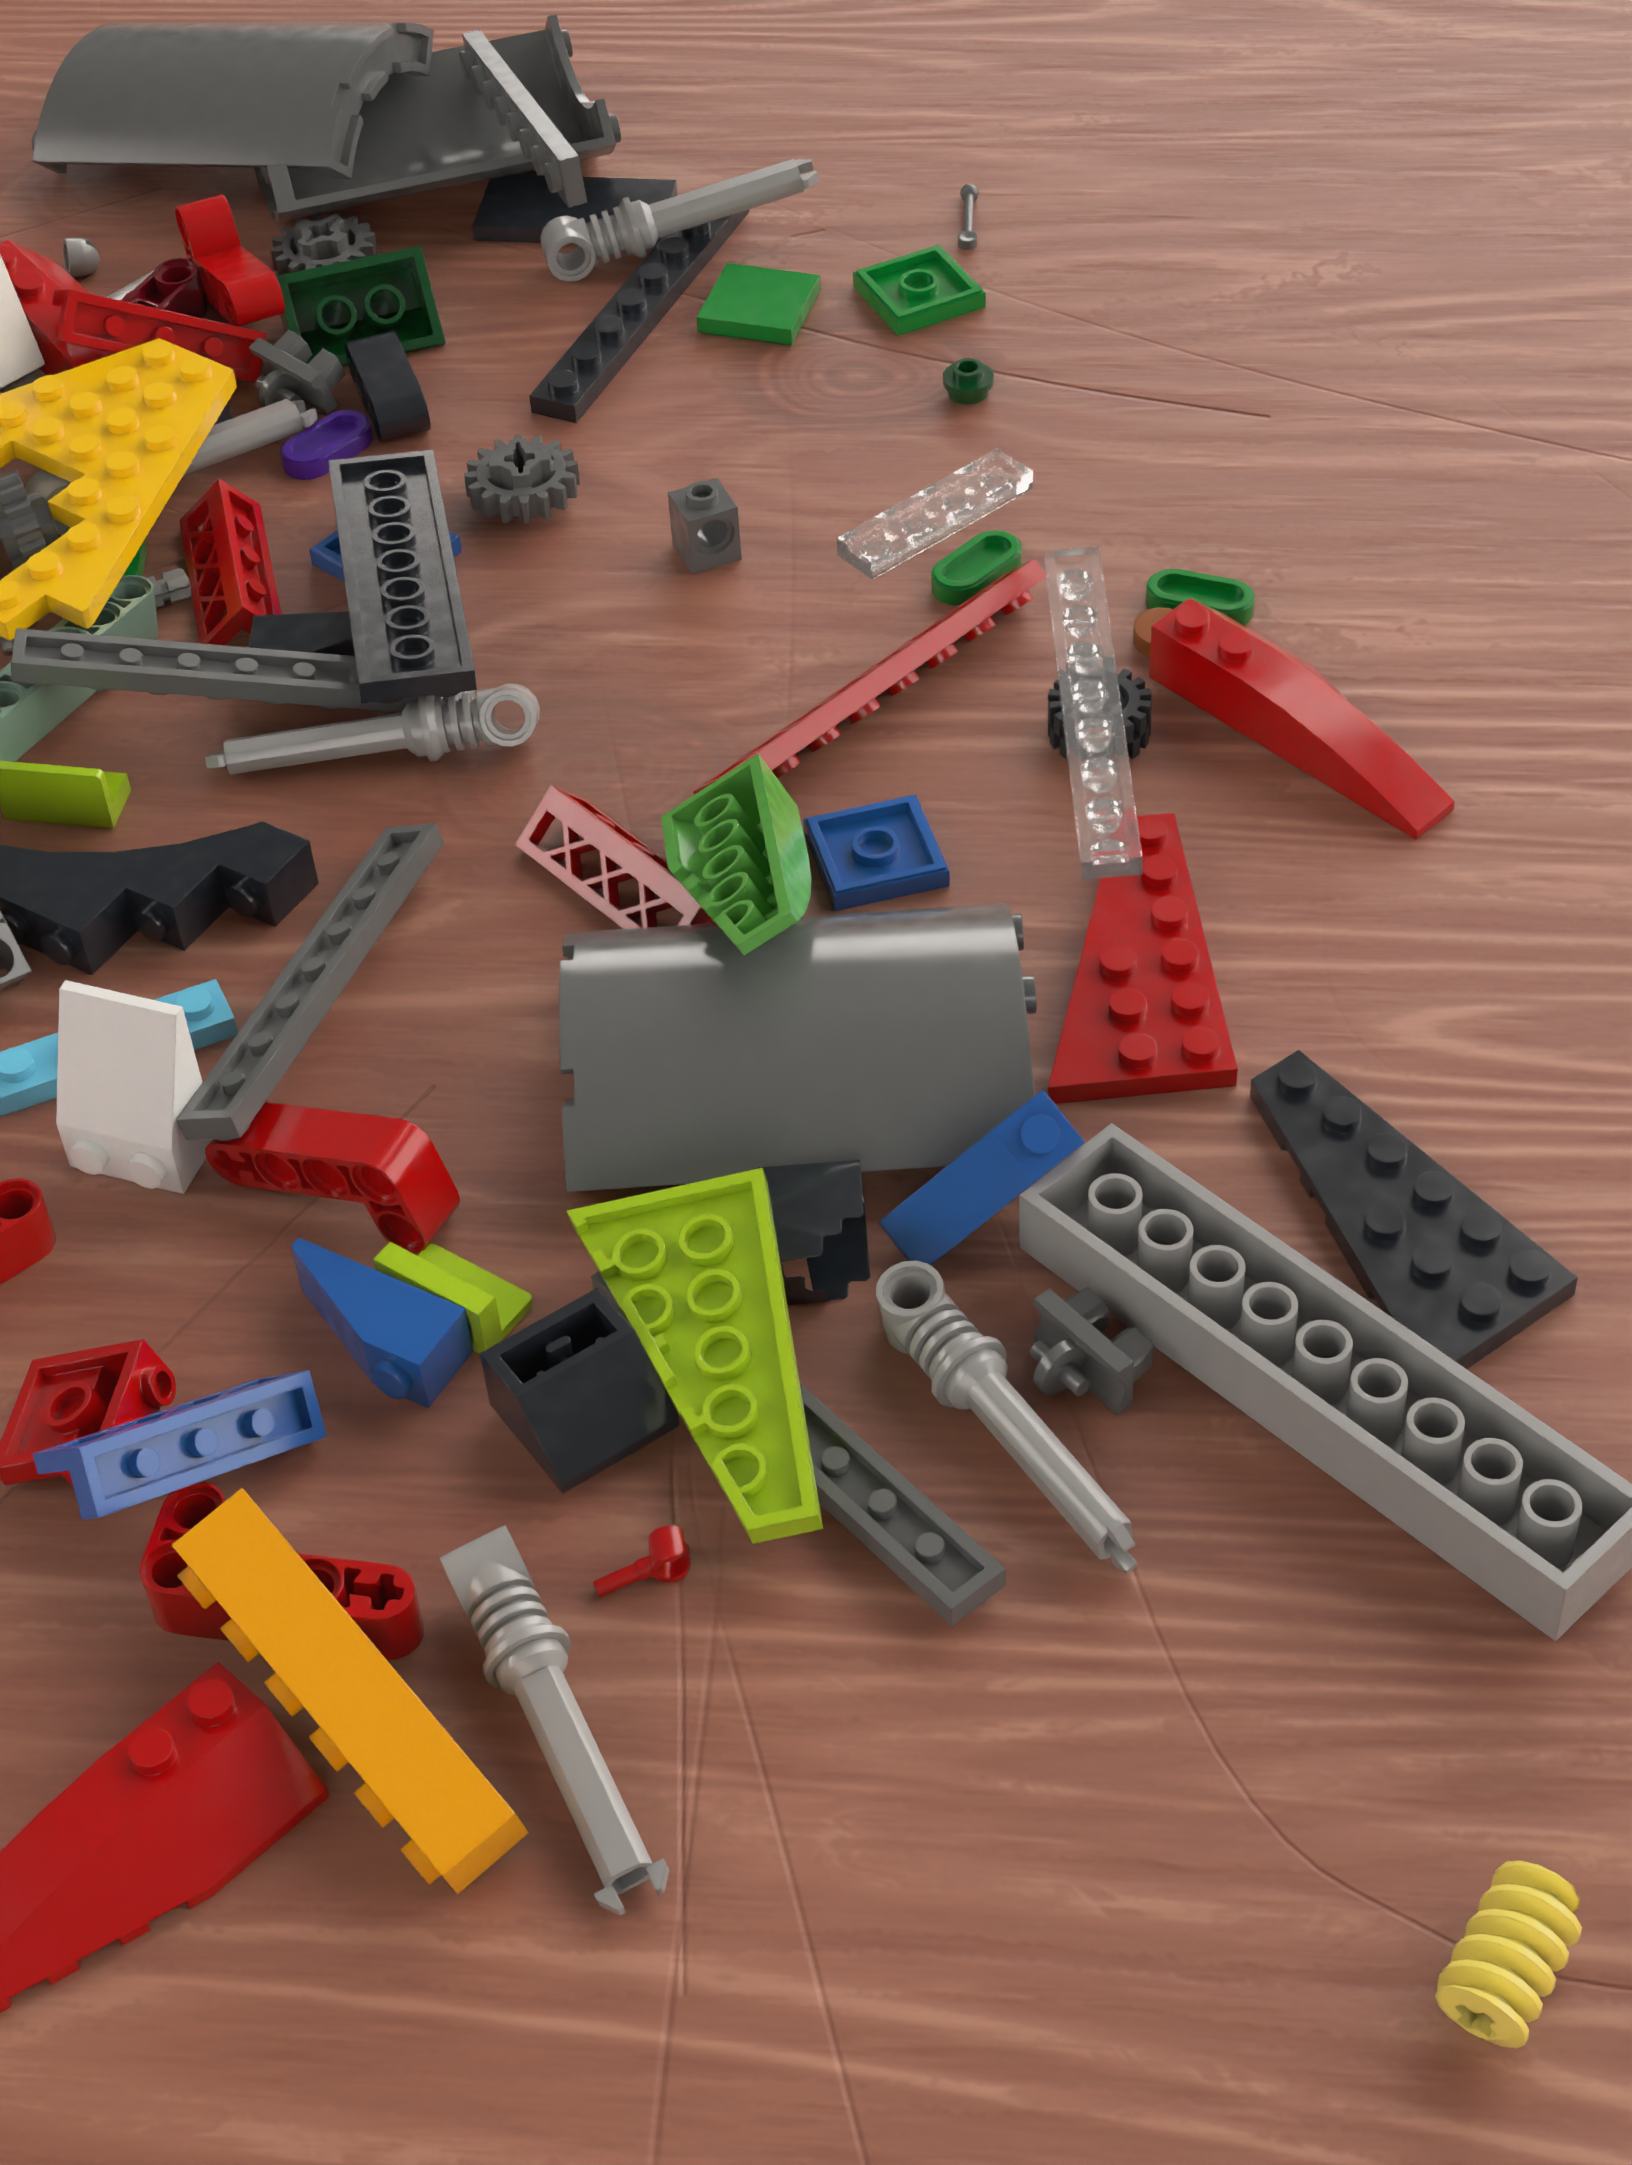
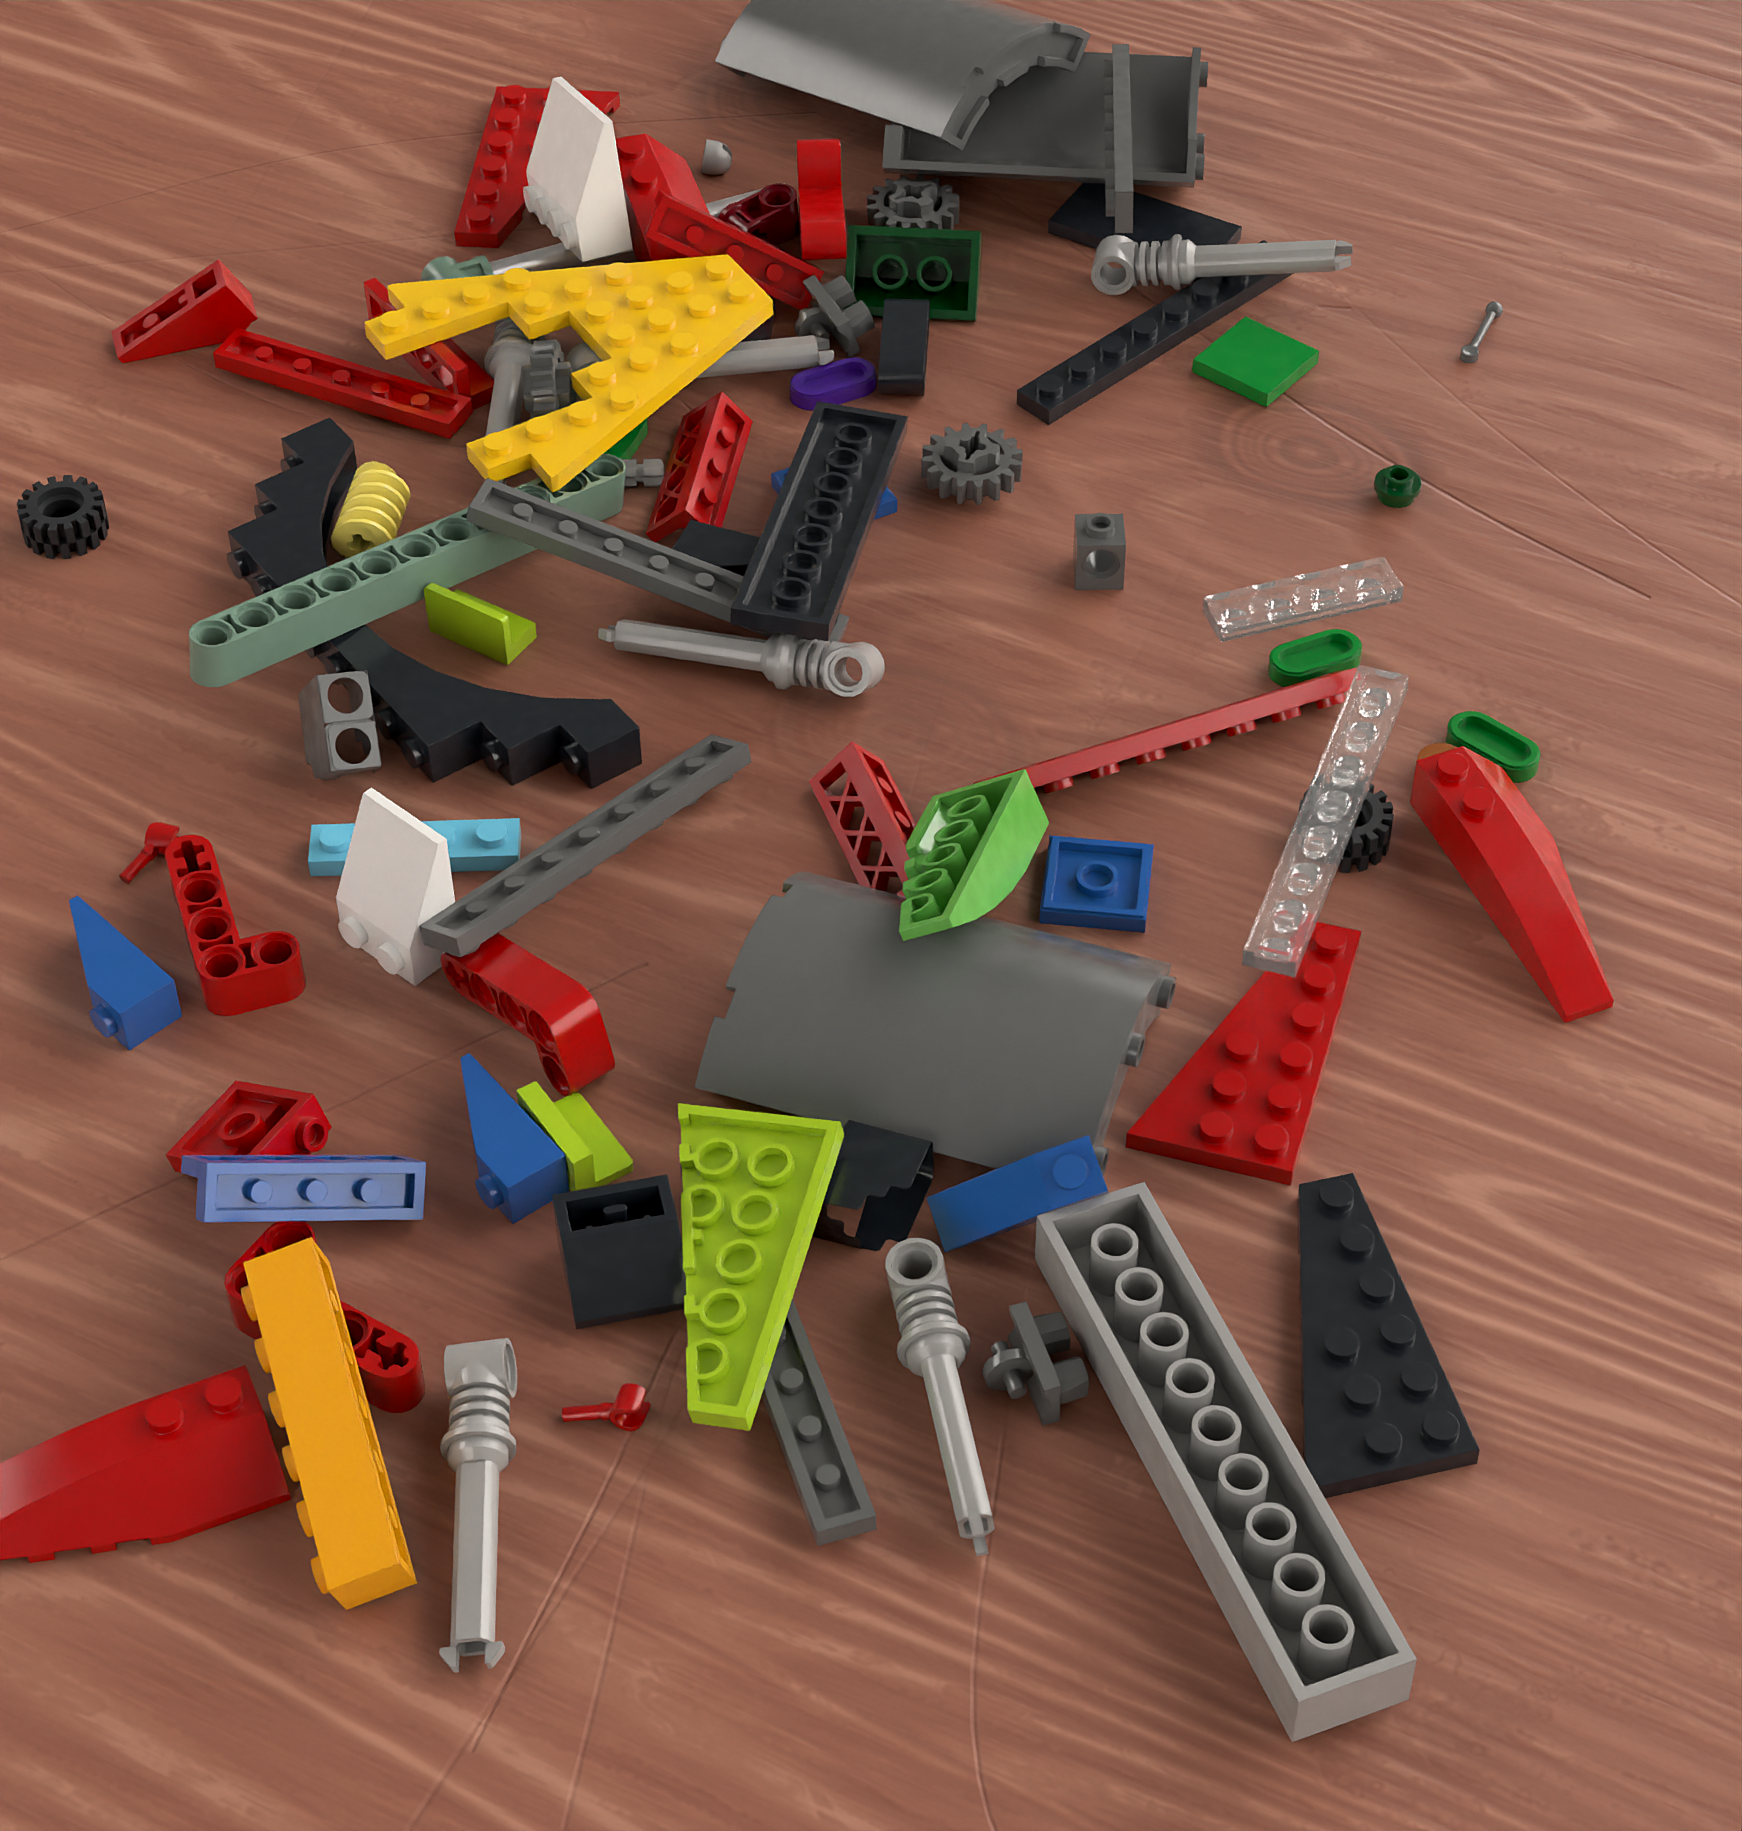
camera: 20 degrees right, 0 degrees up
green tile [853,244,986,336] -> none

